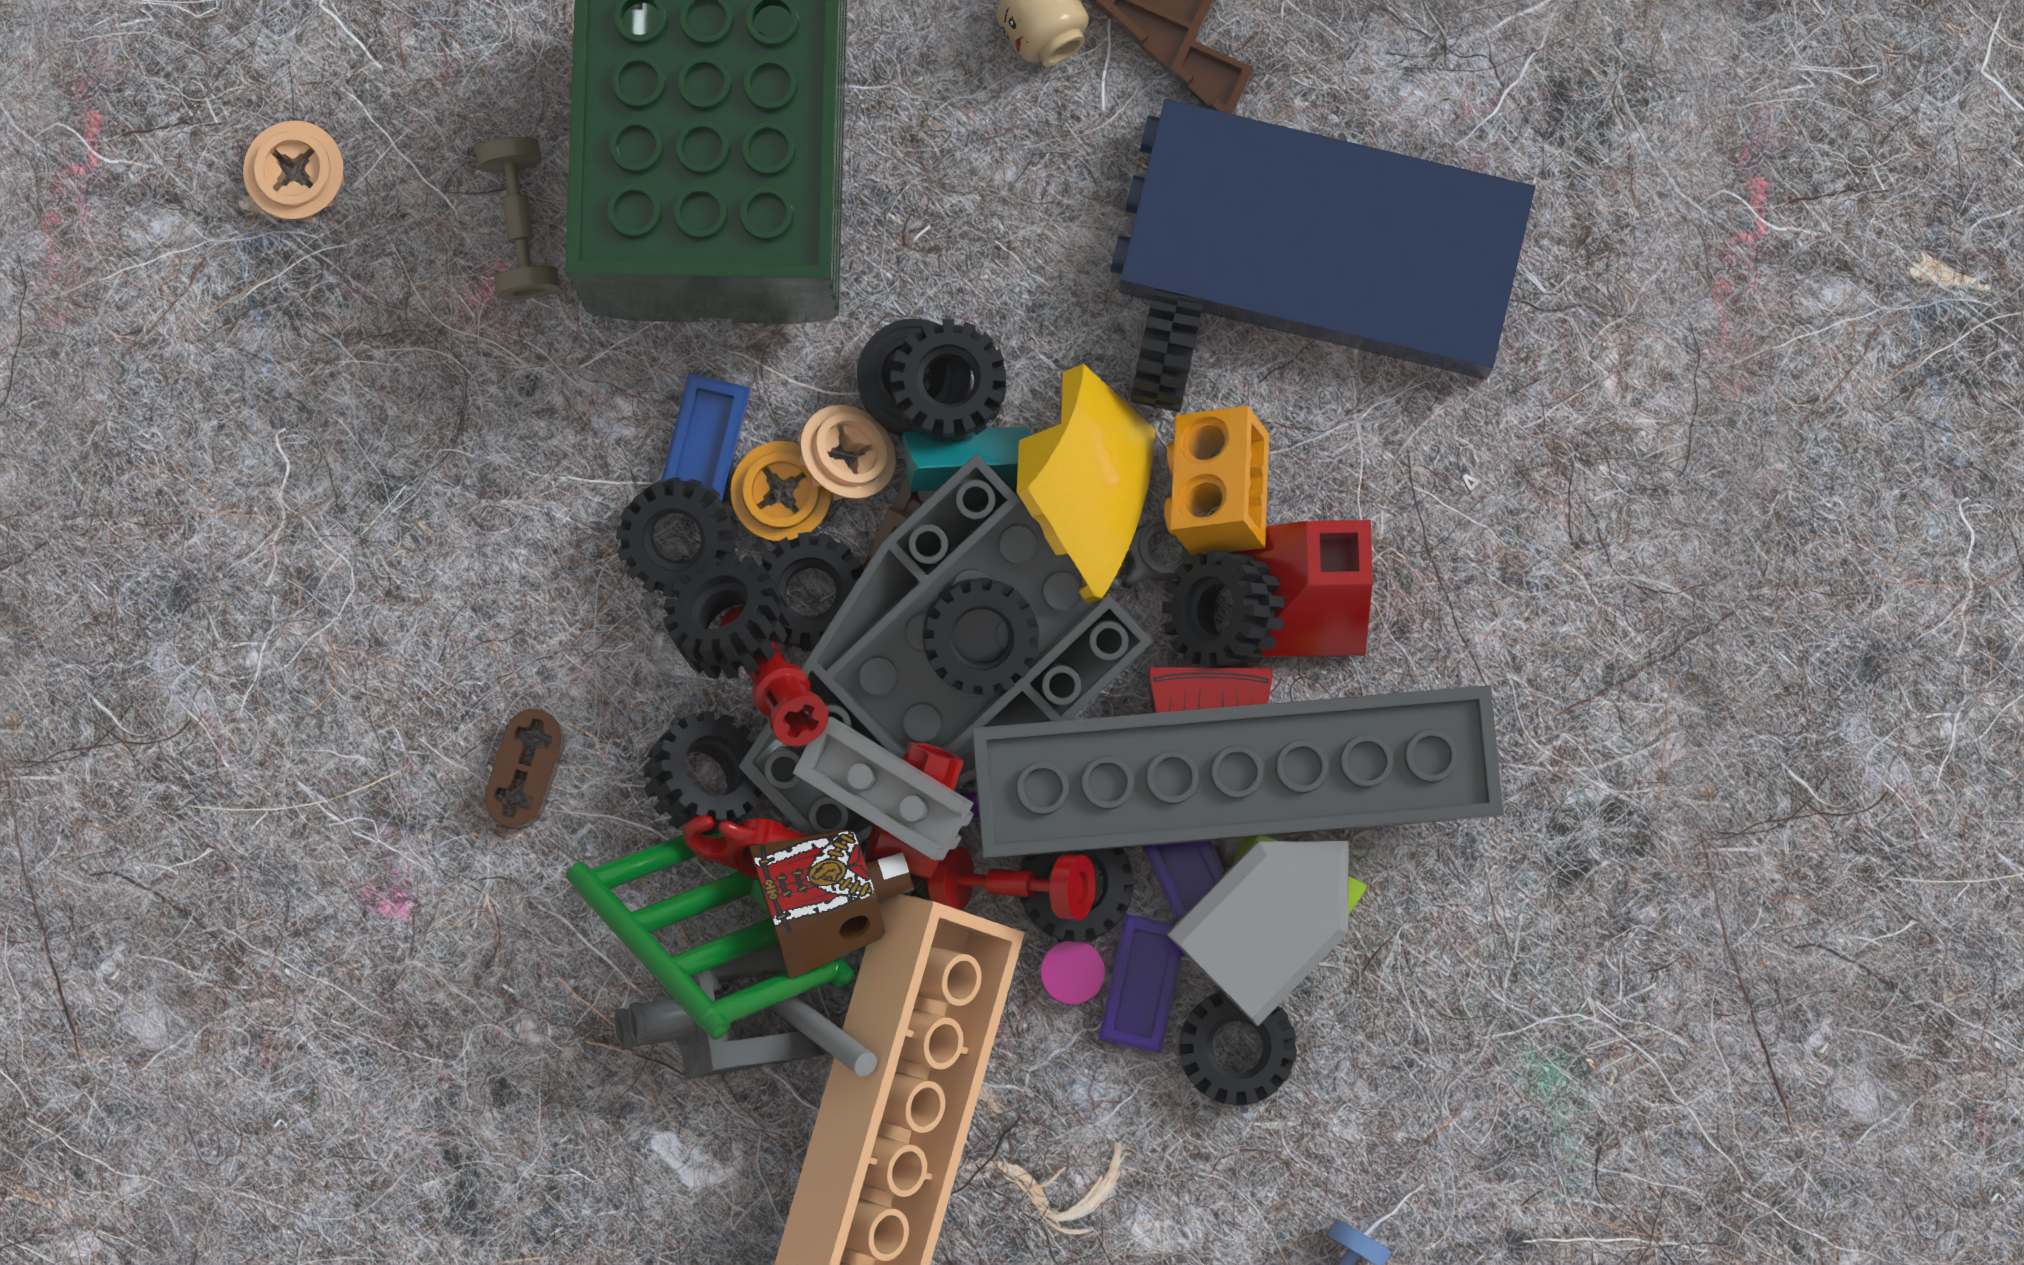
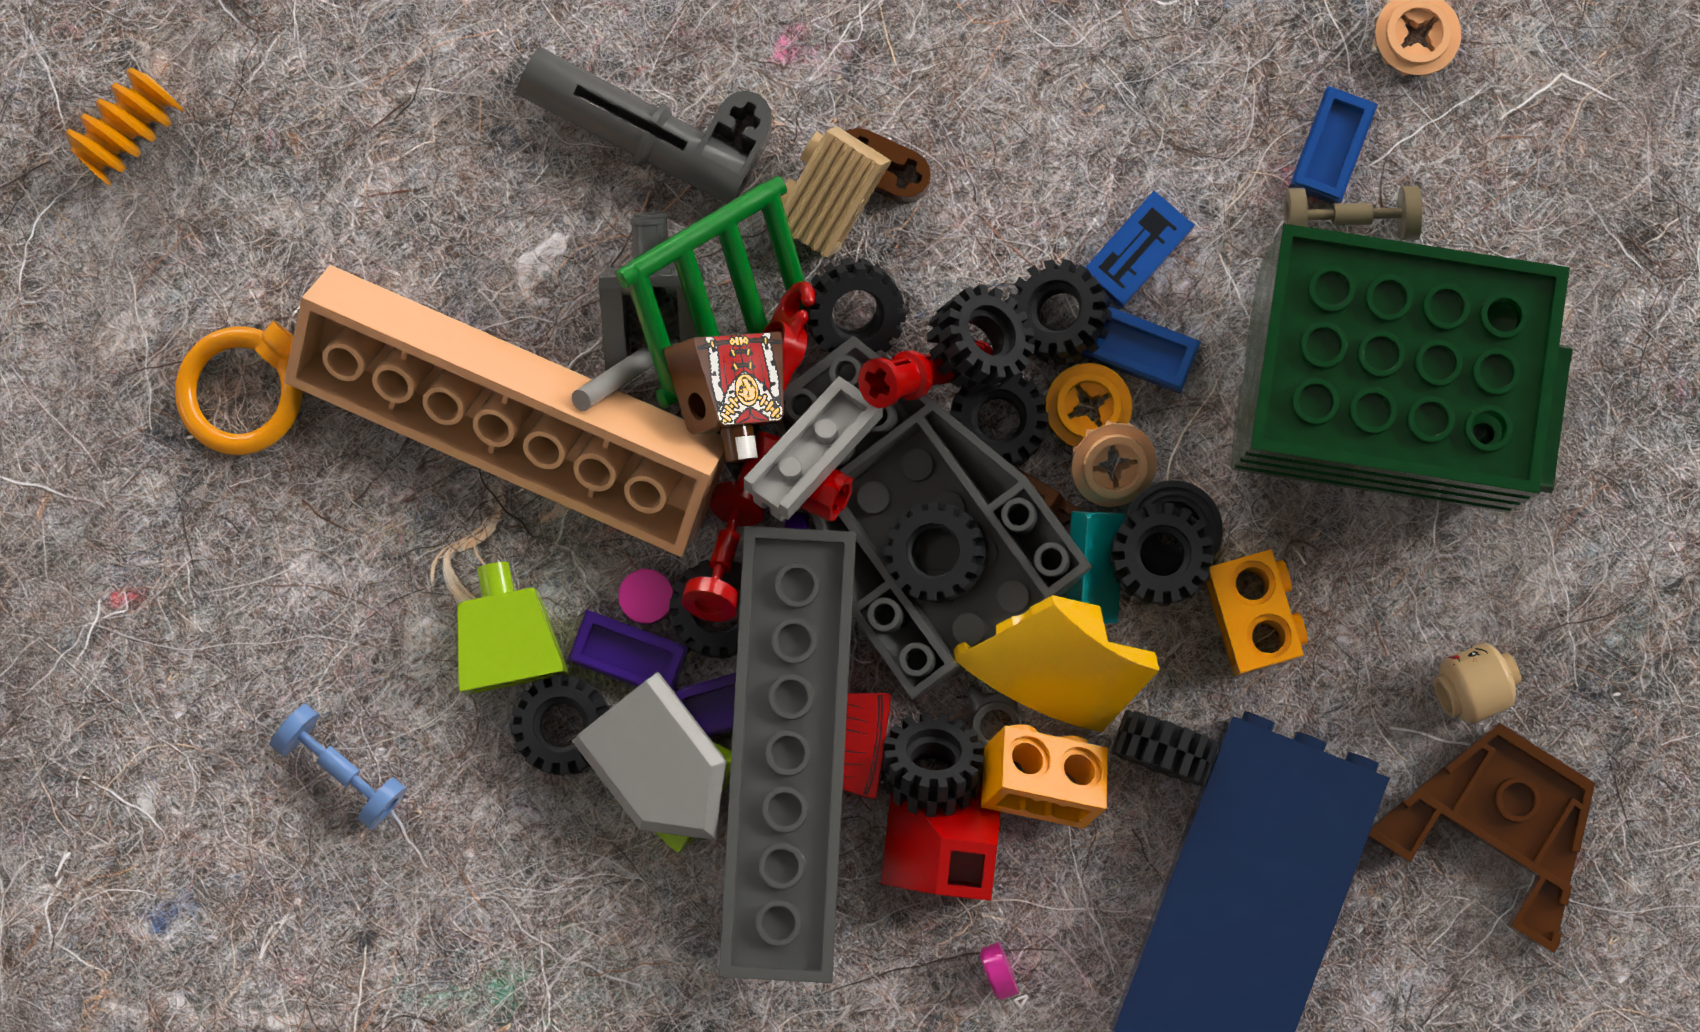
camera: 100 degrees right, 0 degrees up
none -> lime torso [457,561,569,695]
none -> dark grey piece [516,47,772,204]
none -> tan brick [781,126,891,258]
none -> dark pink tile [979,941,1019,1001]
none -> blue tile [1085,190,1195,308]
none -> light orange brick [1205,549,1308,677]
none -> blue tile [1288,85,1378,204]

